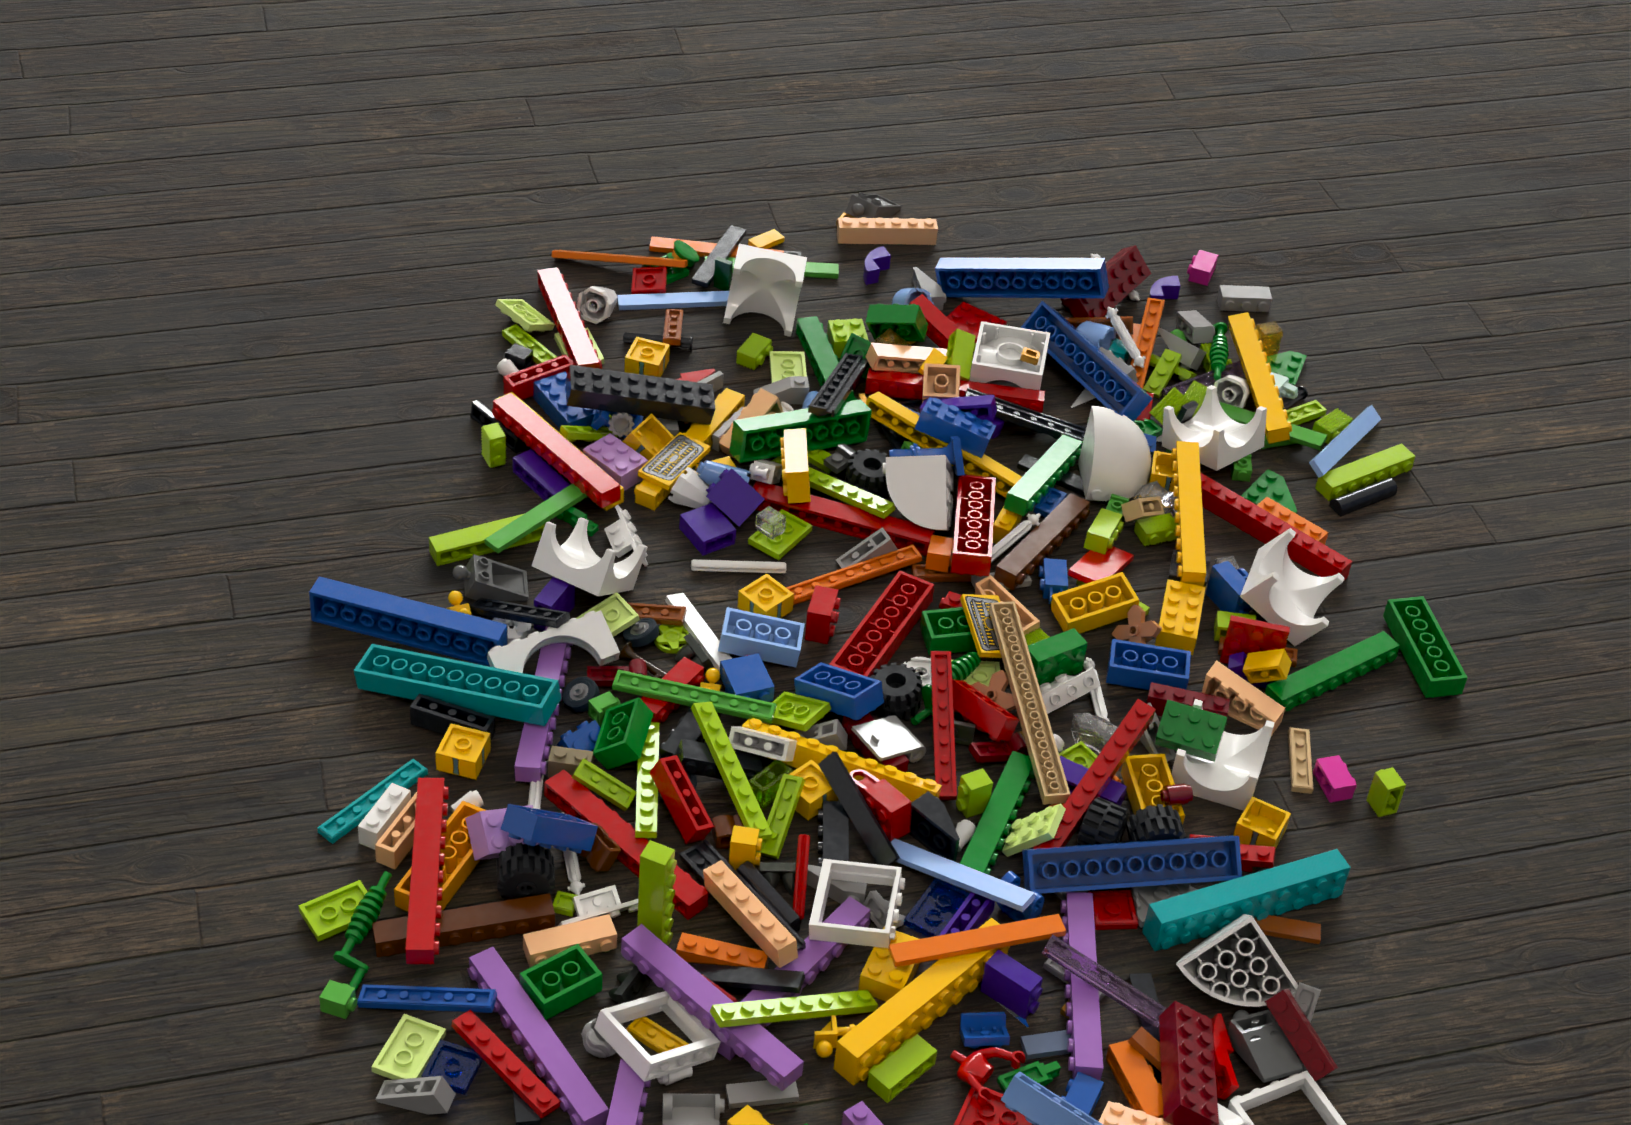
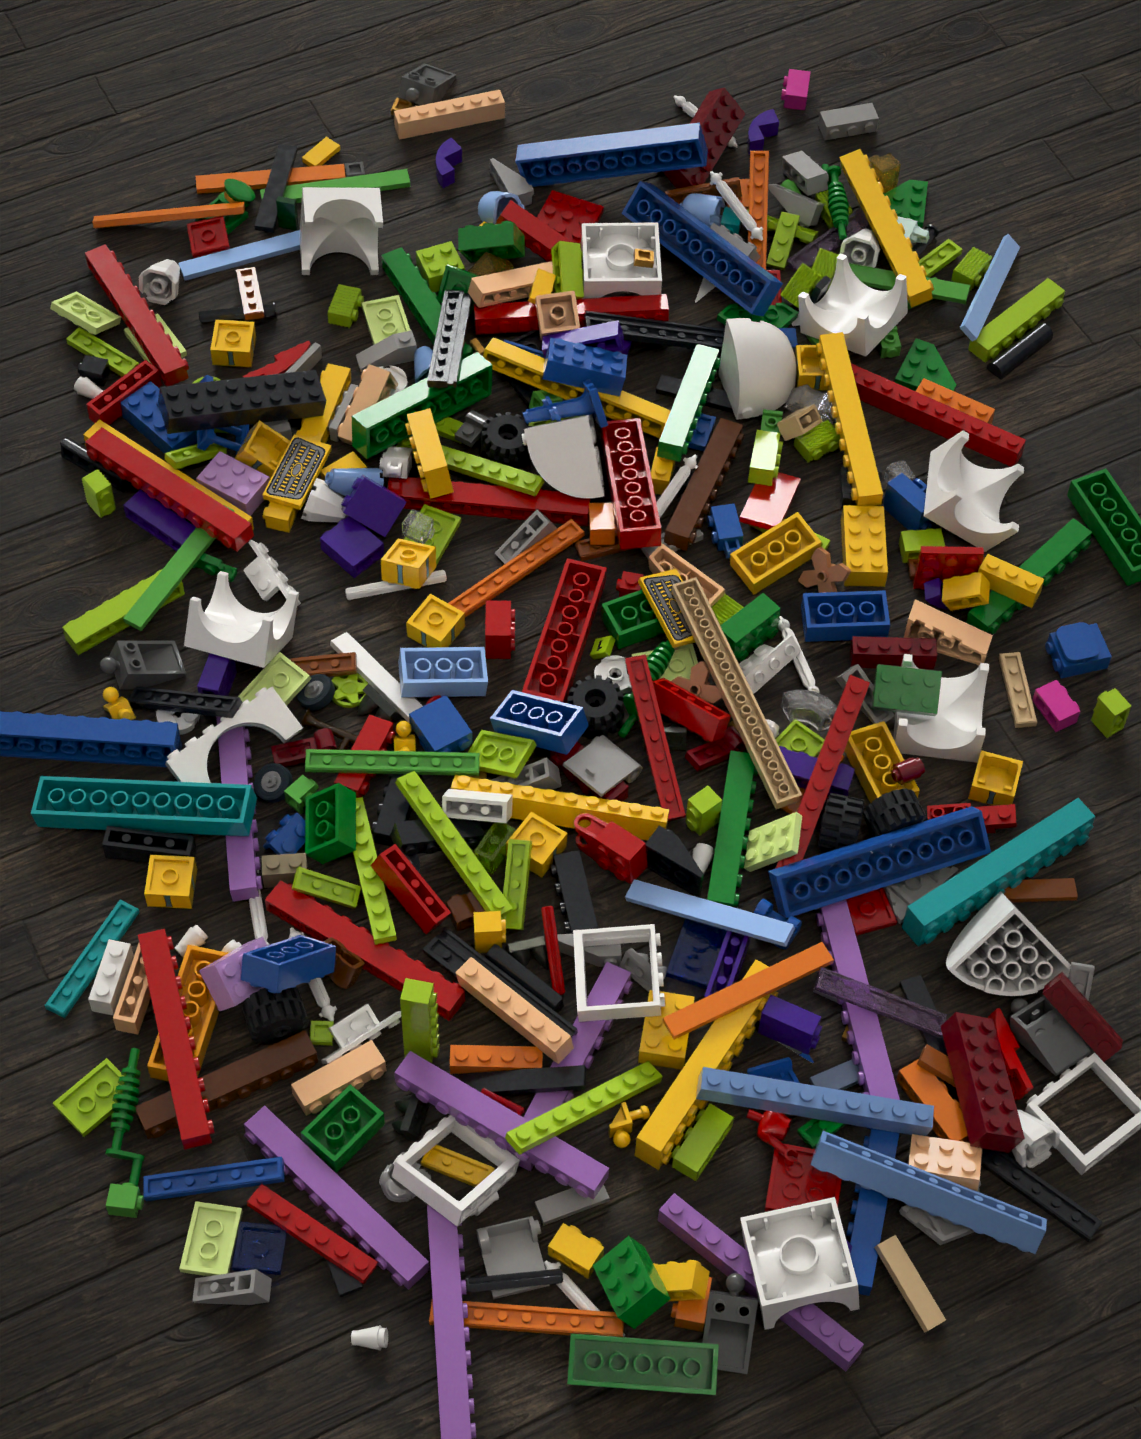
camera: 10 degrees left, 15 degrees up
light grey piece [608,412,635,437] -> none
black tile [818,752,900,866] -> none
none -> yellow container [381,538,436,589]
none -> lime tile [590,635,616,660]
none -> medium blue brick [696,1067,934,1136]
none -> yellow brick [978,554,1044,608]
none -> blue brick [1045,622,1112,678]

